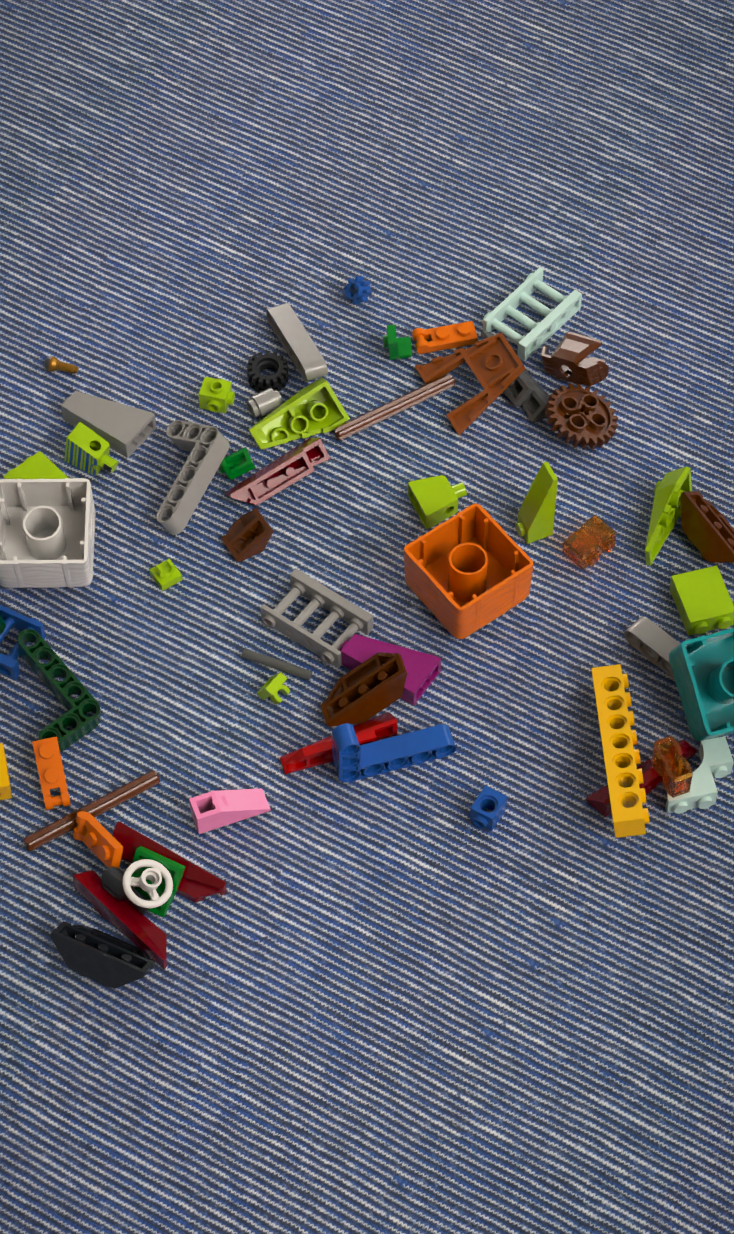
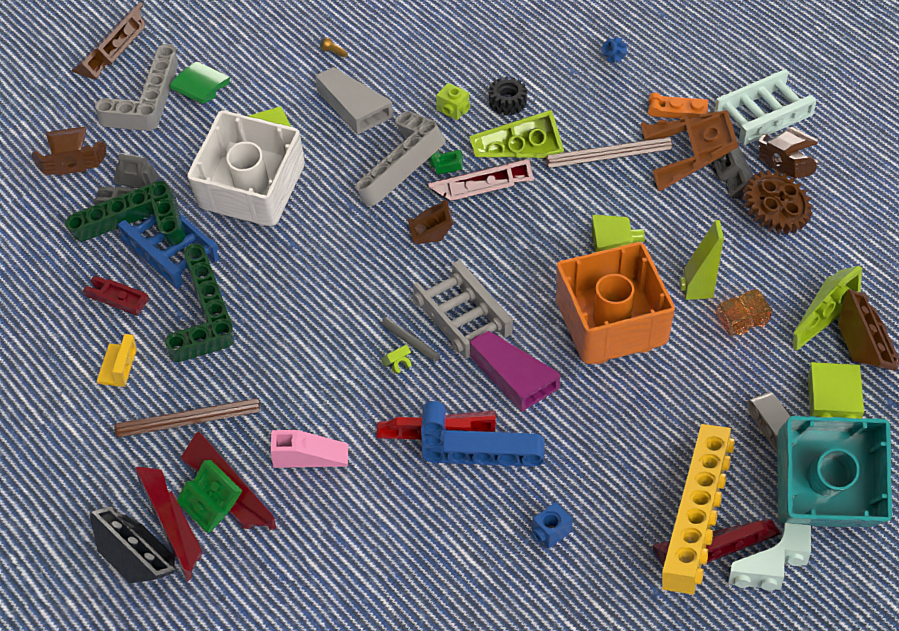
camera: 20 degrees right, 5 degrees down
orange plate [32,736,71,811] -> none
lime torso [64,422,119,476] -> none
orange plate [73,811,123,868] -> none
black arm [101,867,150,915] -> none
white piece [122,859,173,908] -> none
lime tile [149,558,183,591] -> none
light grey brick [246,388,282,418] -> none
light grey beam [266,302,328,382] -> none
reddish brown wedge [320,652,407,727] -> none
green bracket [383,325,412,360] -> none
clear orange brick [652,736,693,798] -> none

